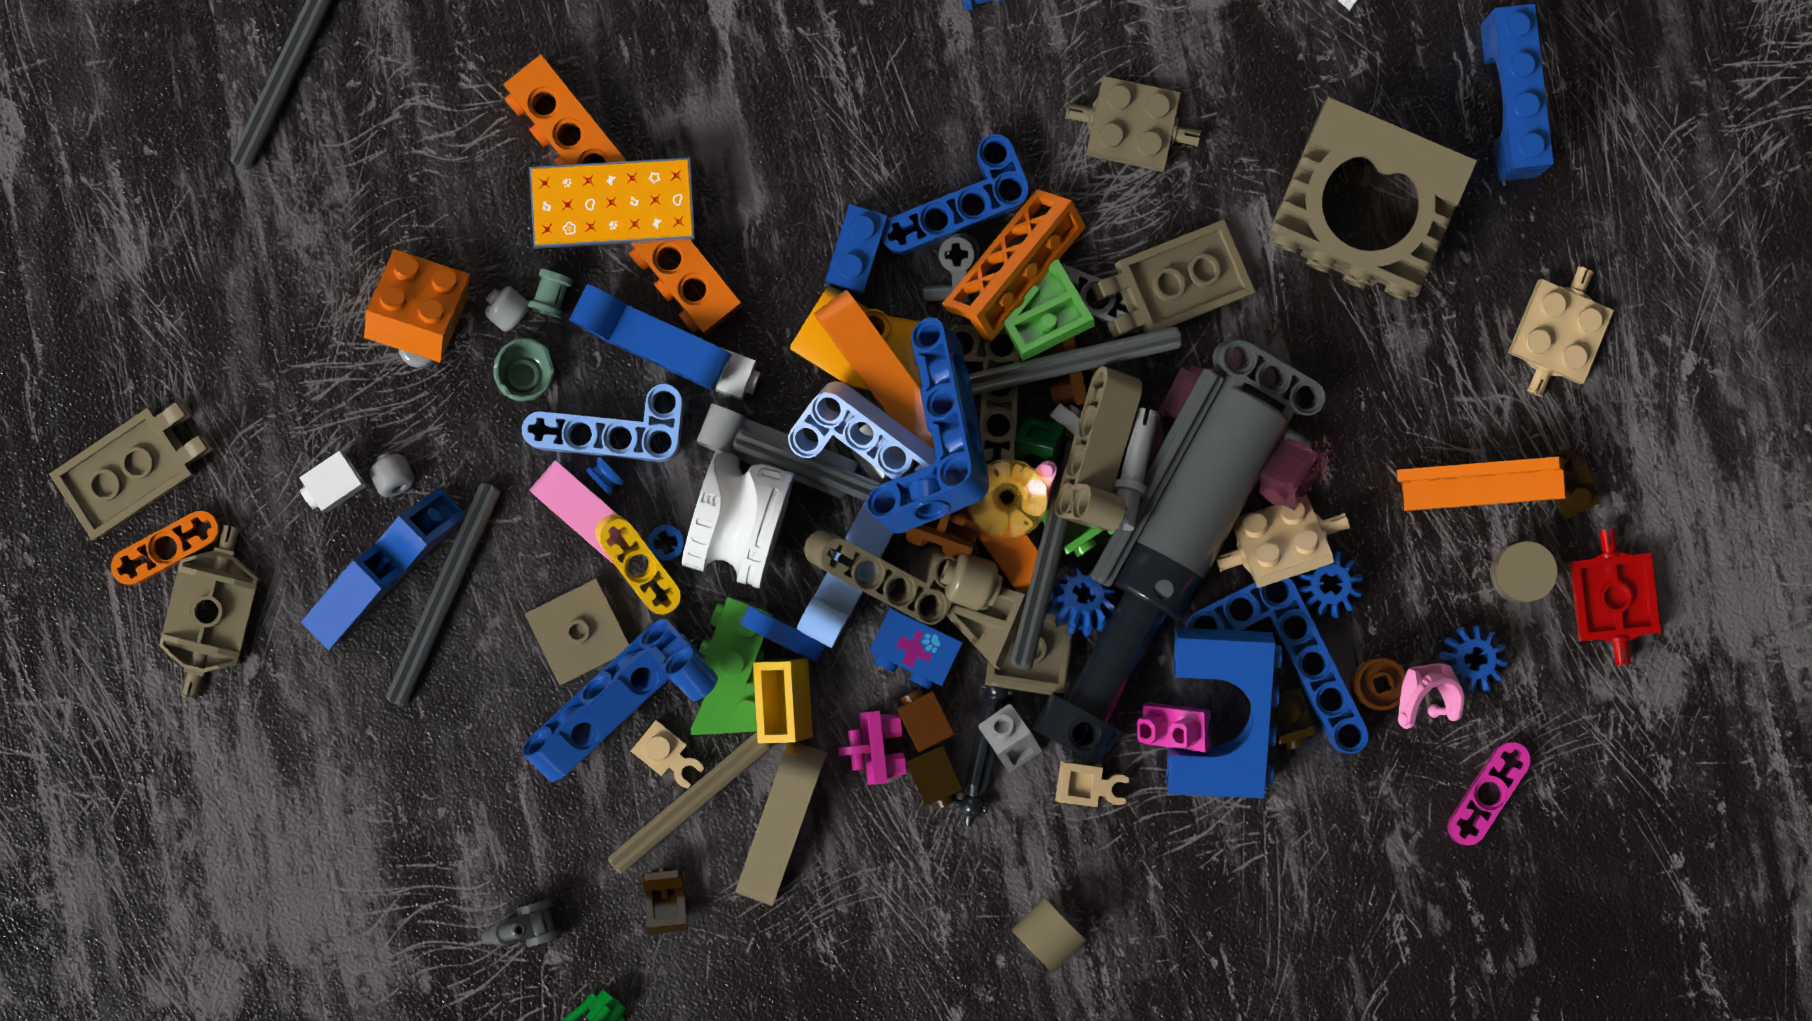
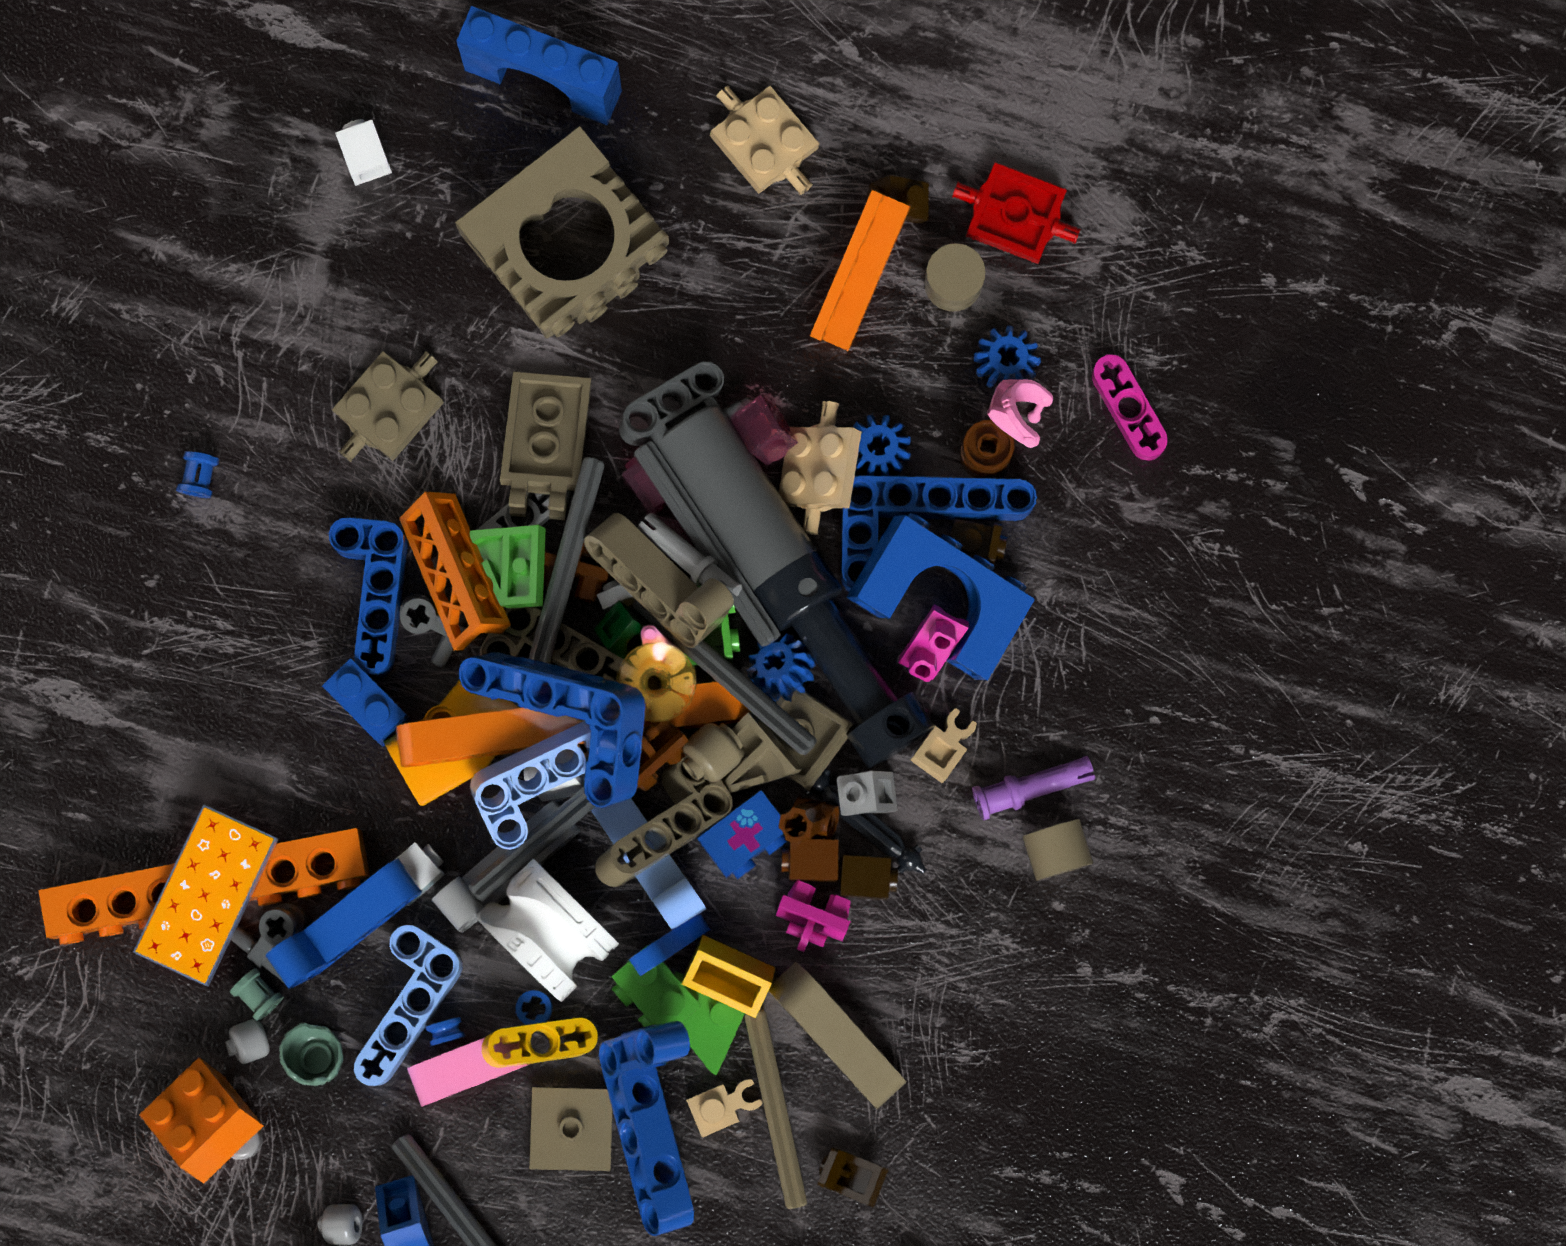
camera: 65 degrees left, 5 degrees down
none -> dark grey piece [231,902,307,983]
none -> reddish brown piece [778,796,840,844]
none -> medium lavender pin [972,756,1095,821]

